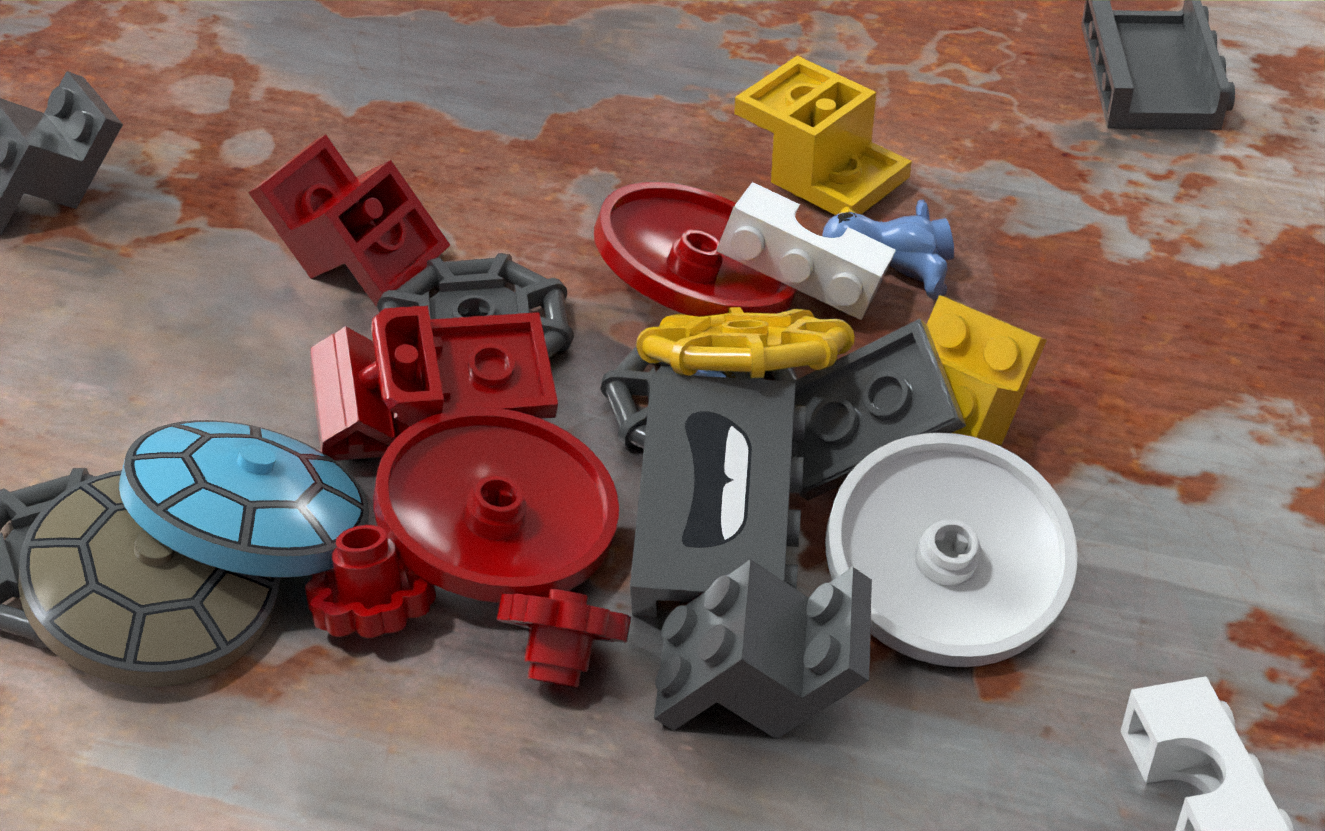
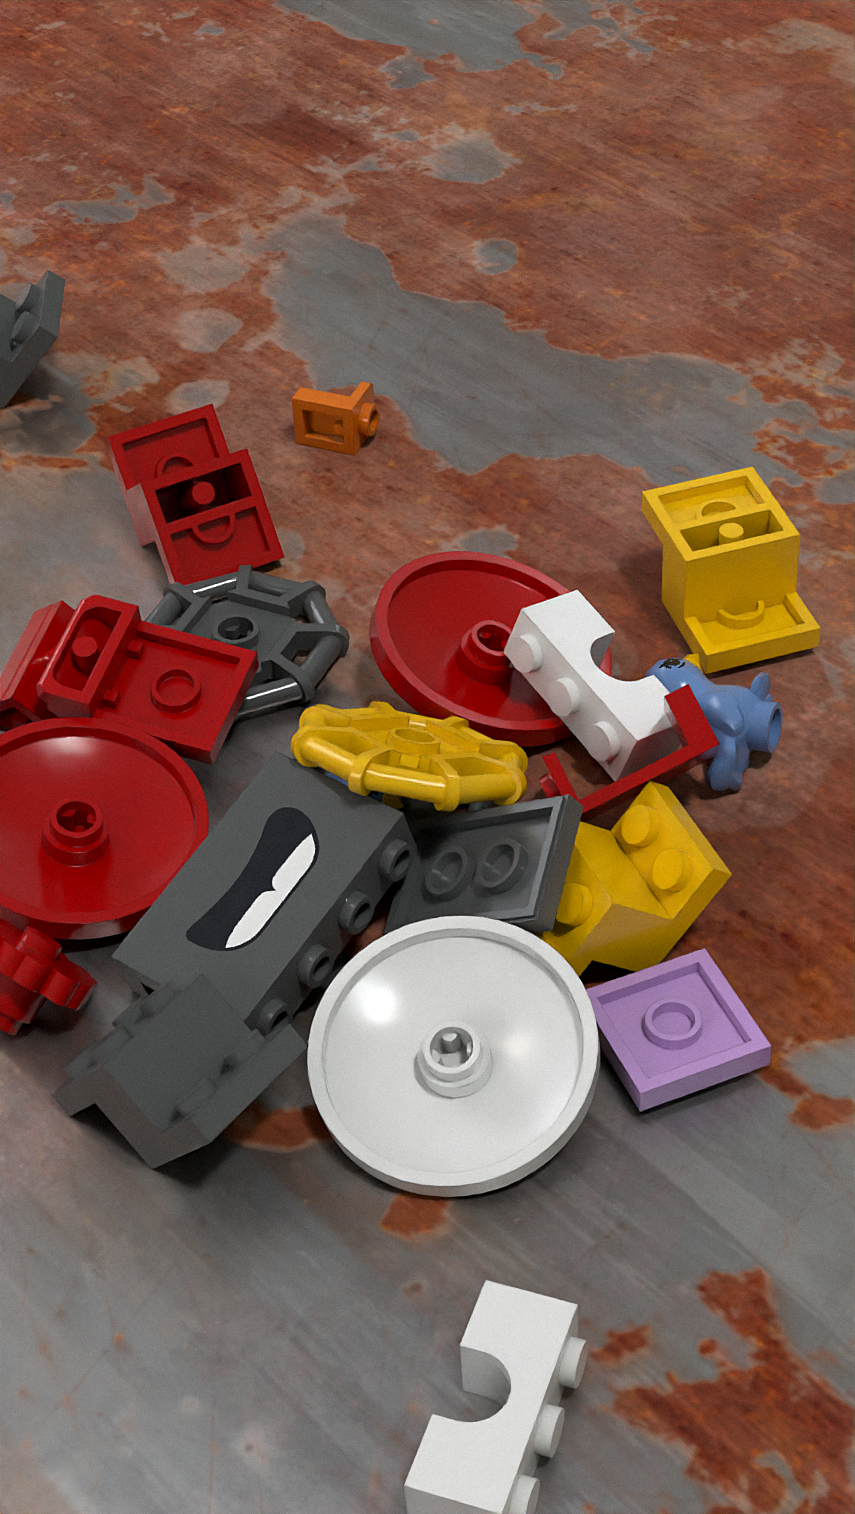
camera: 35 degrees right, 0 degrees up
none -> orange bracket [292,381,380,455]
none -> red panel [538,684,720,822]
none -> lavender plate [586,948,771,1112]

